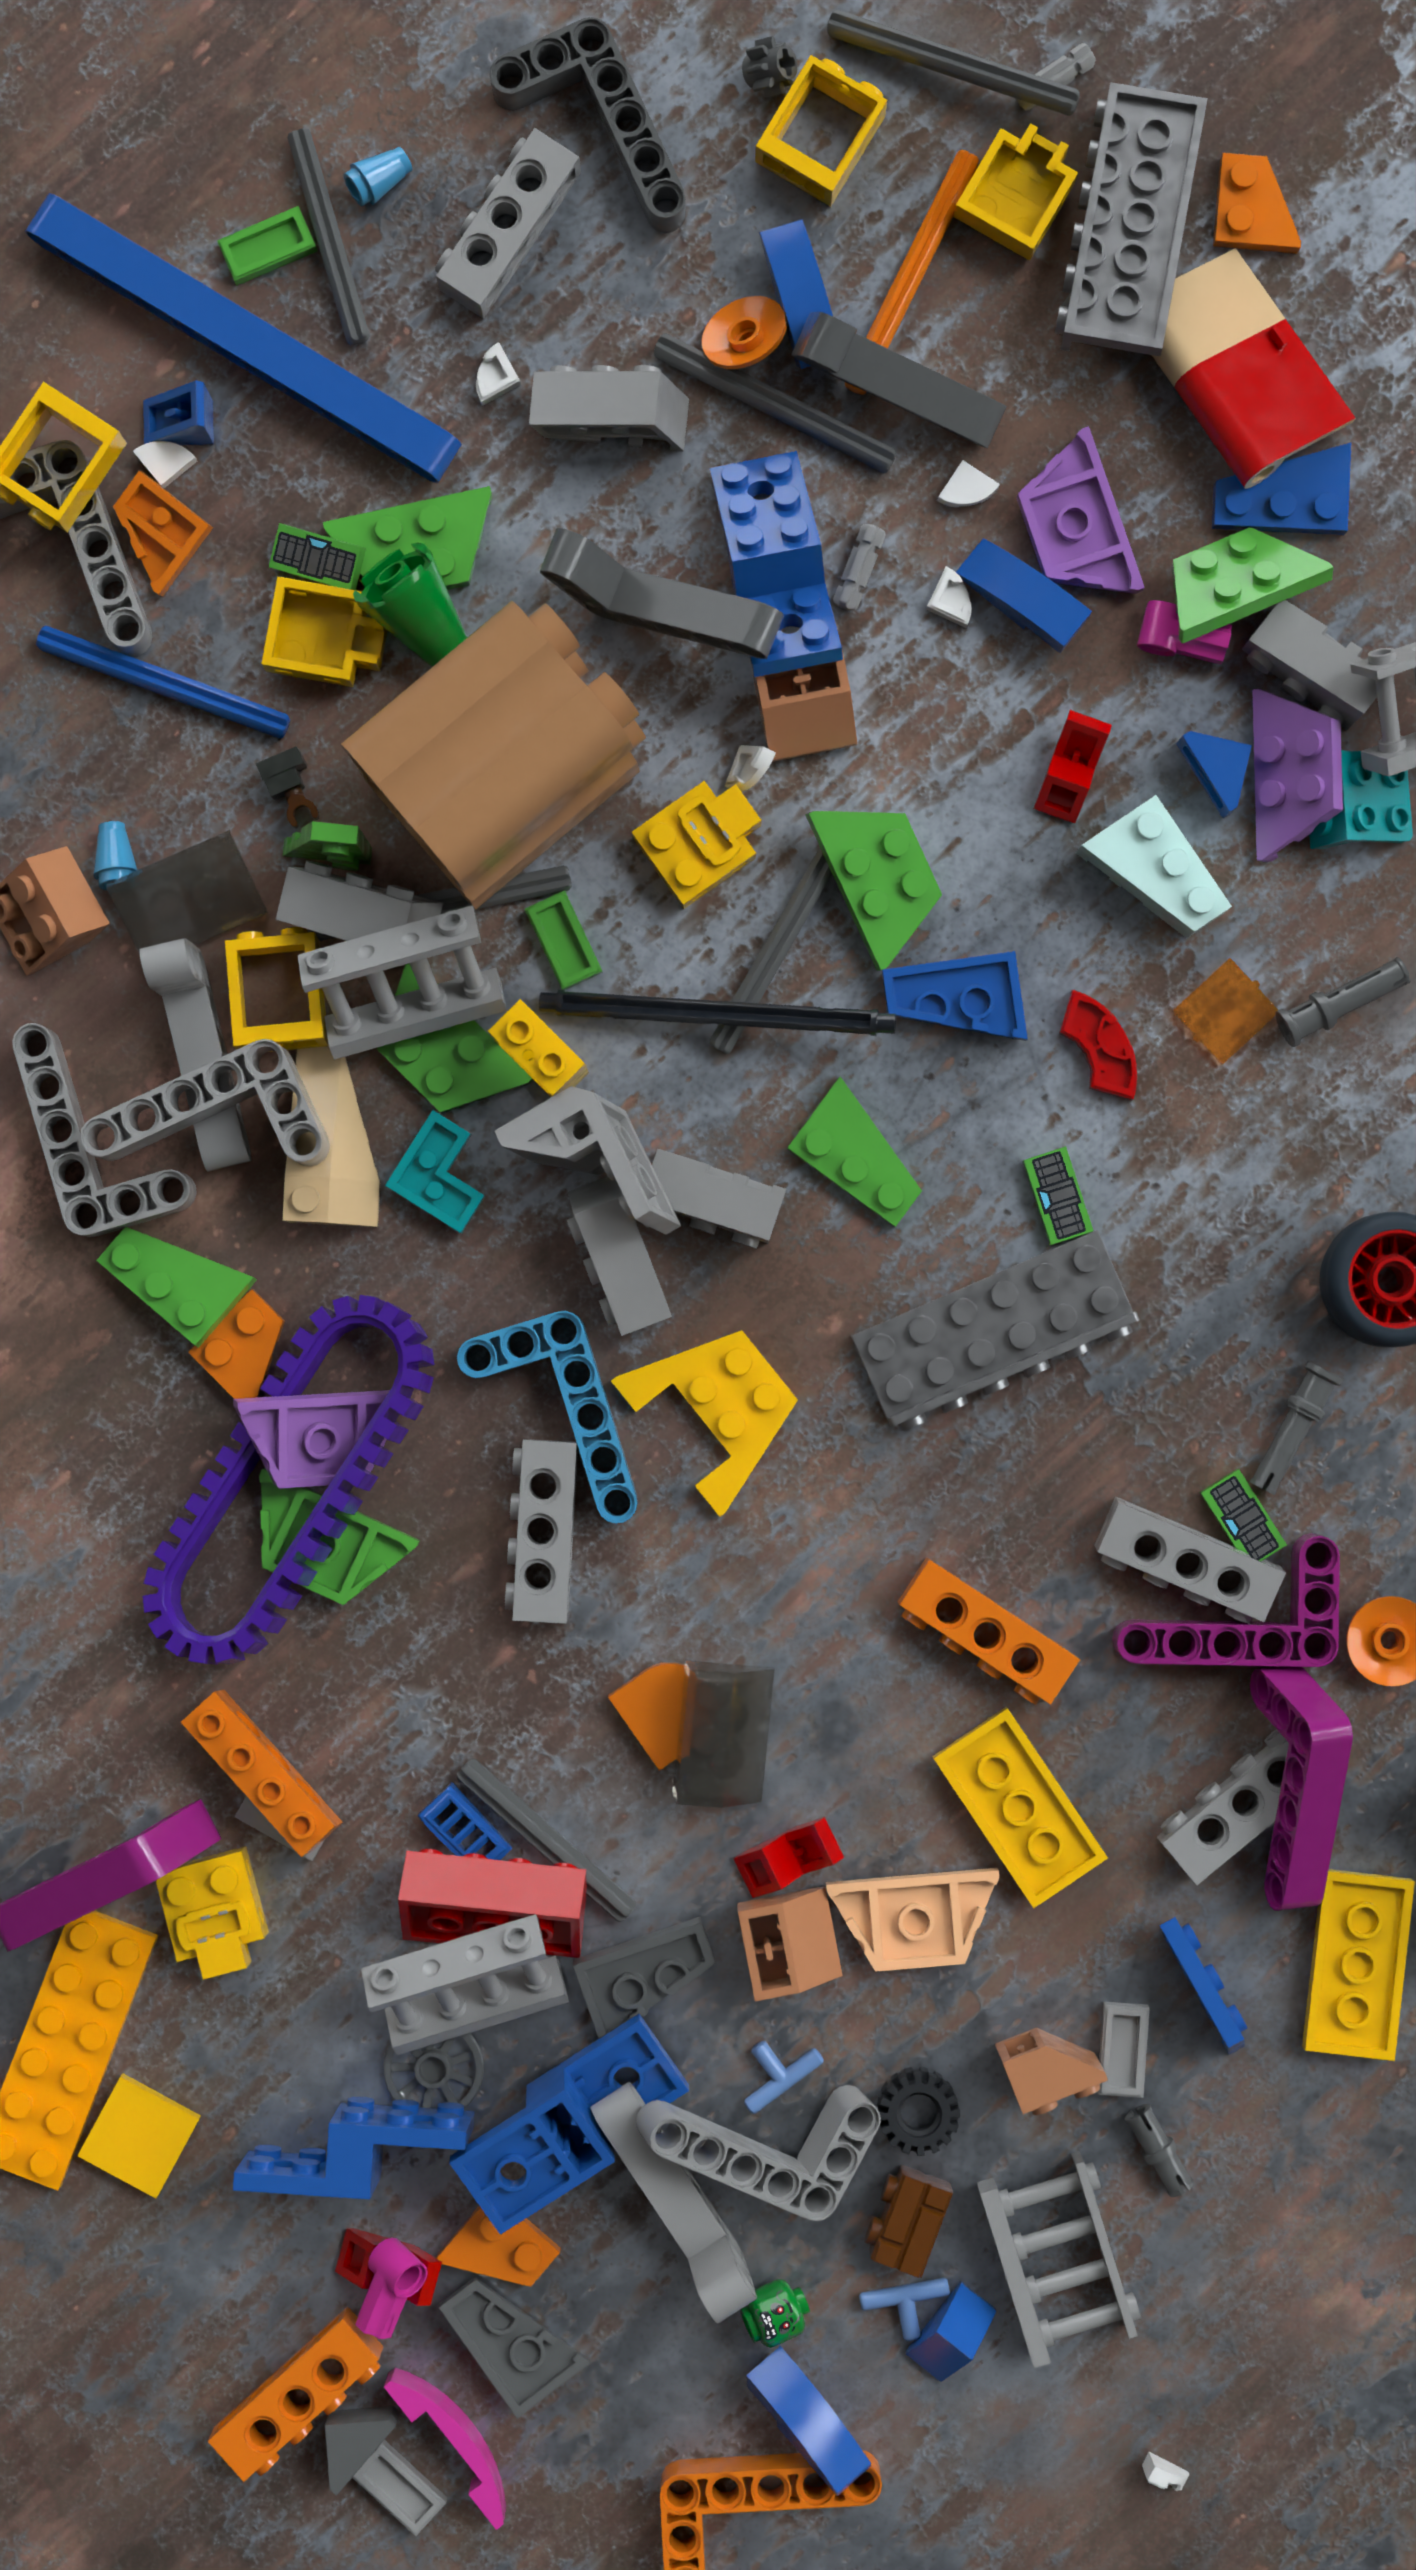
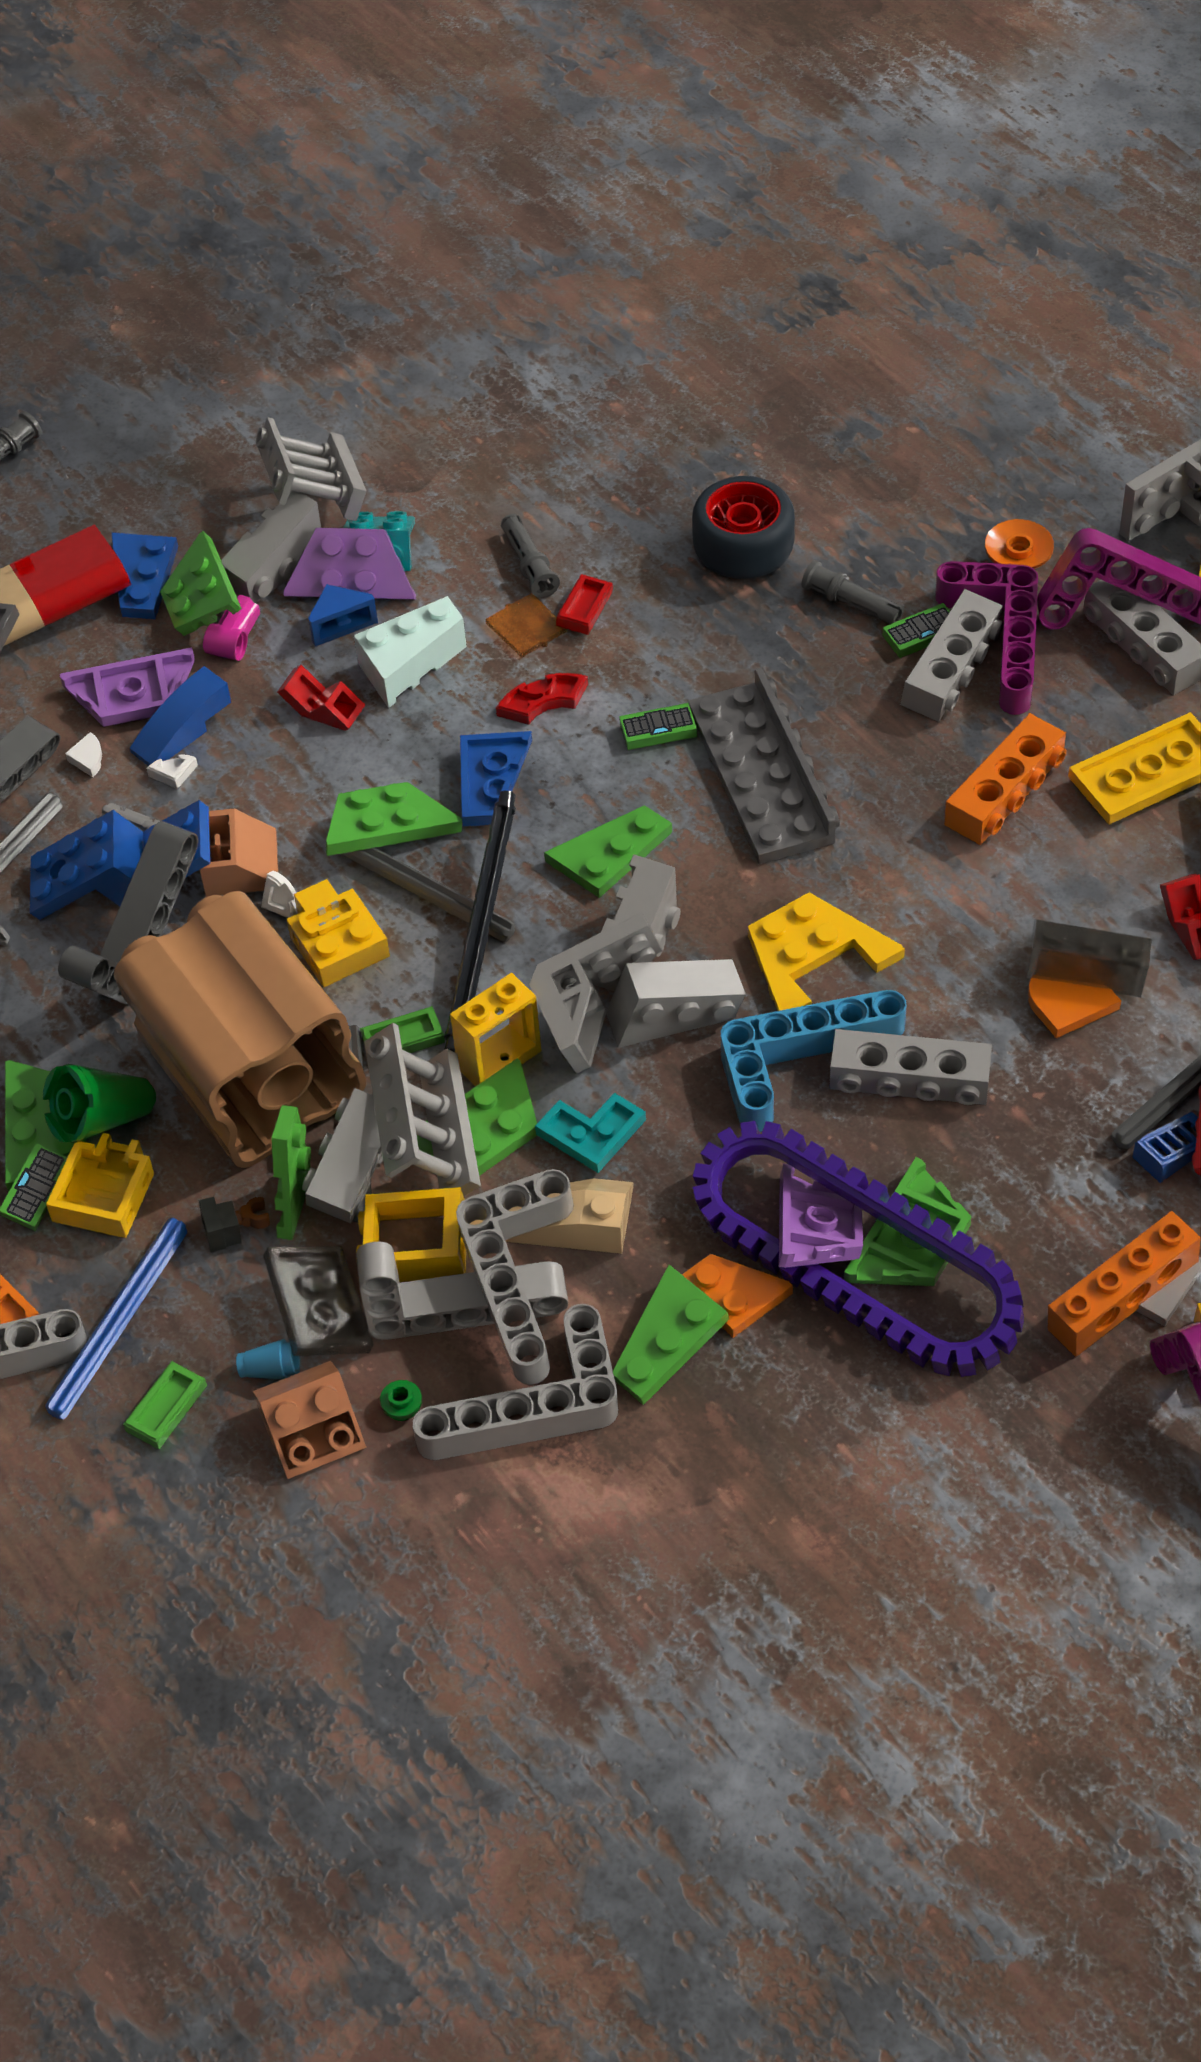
camera: 85 degrees left, 35 degrees down
none -> bright green tile [123,1361,207,1449]
none -> green plate [380,1380,422,1421]
none -> red tile [556,574,613,635]

